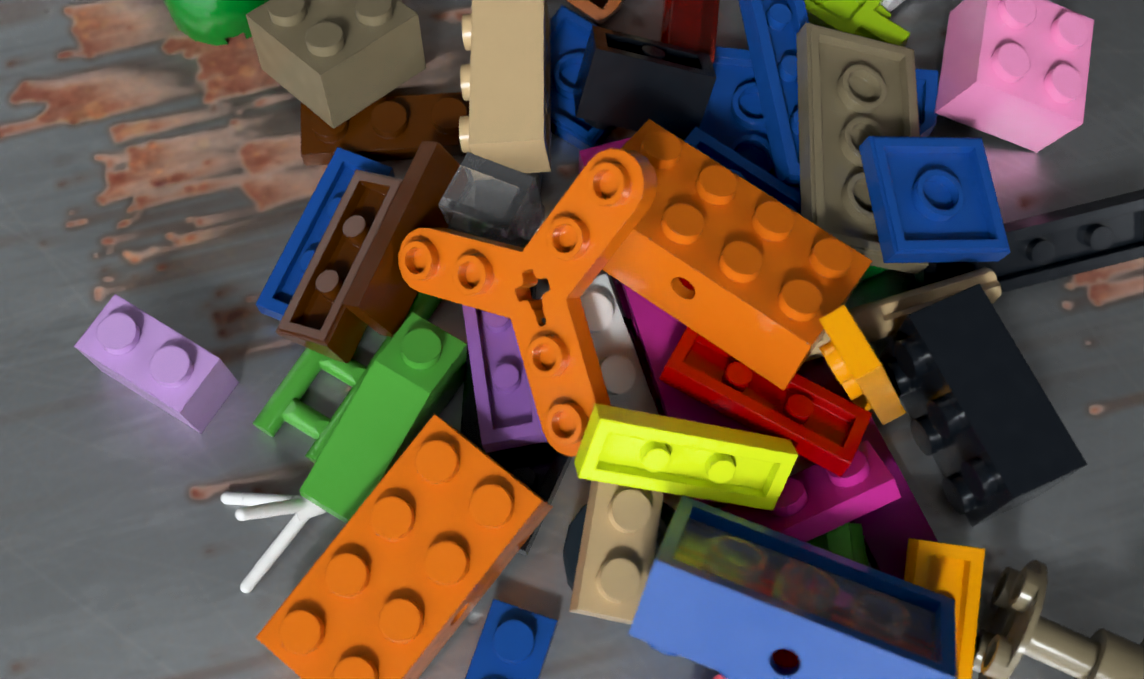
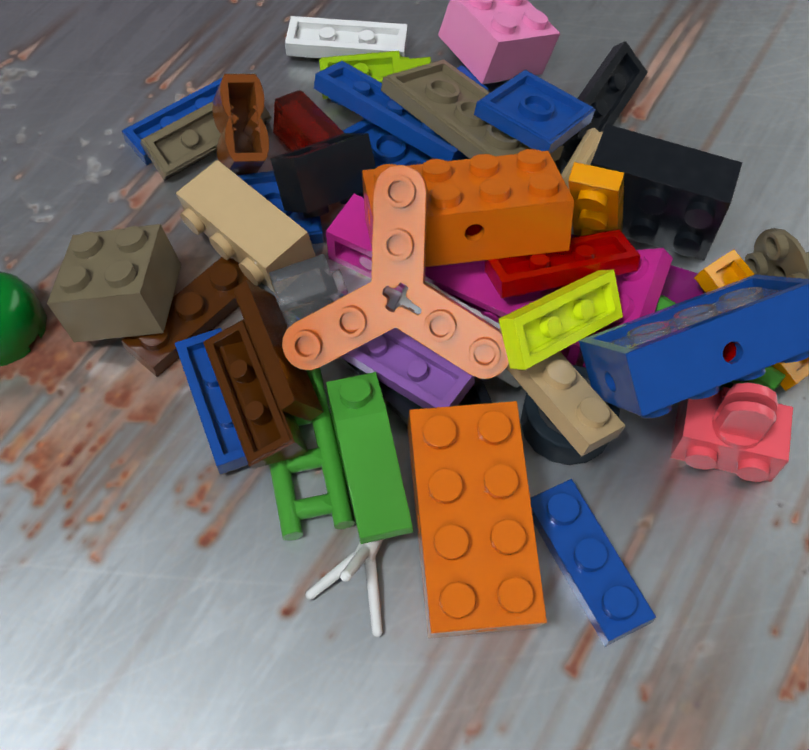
camera: 45 degrees left, 10 degrees down
lavender brick [74,294,239,434] -> none

